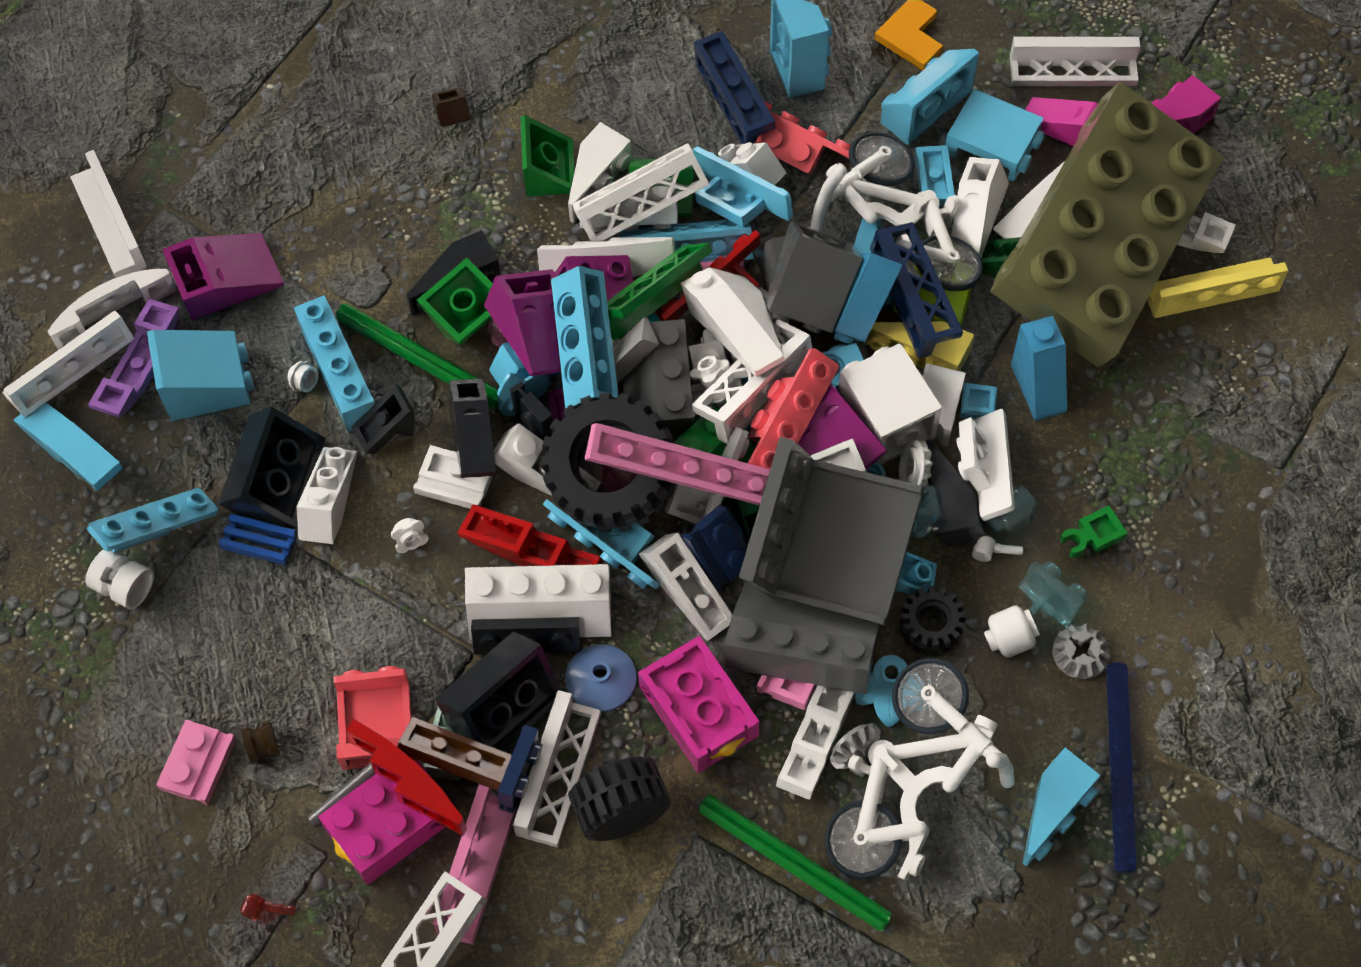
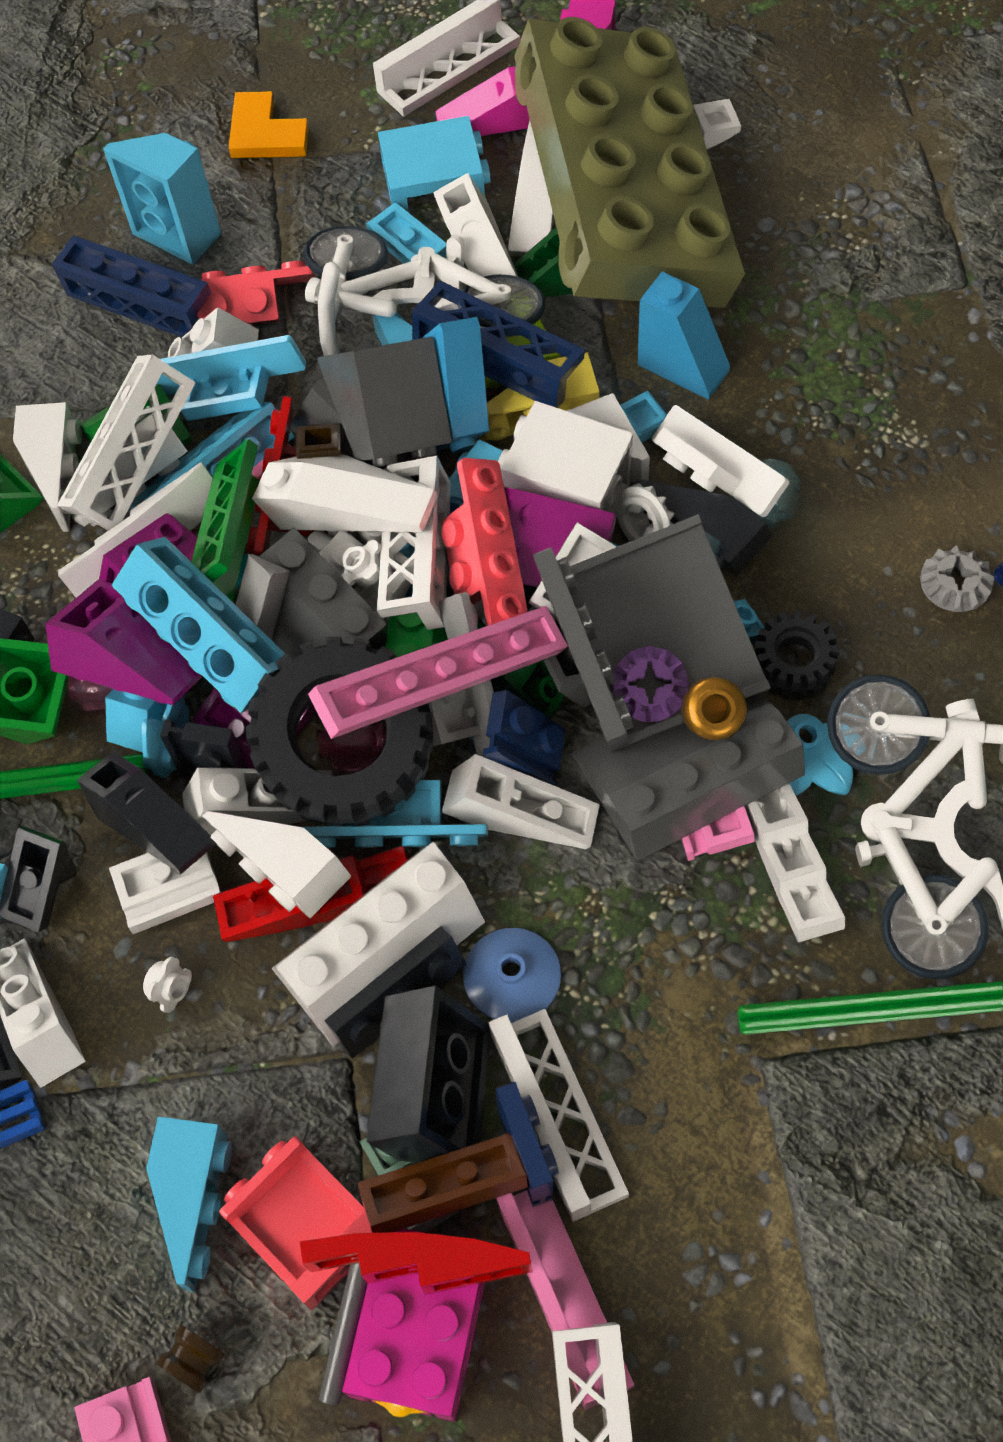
camera: 35 degrees left, 0 degrees up
black tyre [568,756,671,841] -> none
dark pink piece [638,635,760,774] -> none
light grey gear [830,723,881,769] -> none
medium azure slope [880,49,979,145] -> none
white hand [972,536,1023,562] -> none
white head [984,605,1040,658] -> none
clear light blue hips [1018,561,1087,628] -> none
green plate [1060,505,1128,558] -> none
light yellow fence [1147,257,1288,318] -> none
none -> medium azure slope [146,1117,232,1292]
none -> white slope [203,811,351,918]
none -> dark brown slope [296,423,343,459]
none -> medium lavender gear [612,645,689,722]
none -> pearl gold head [681,677,747,741]

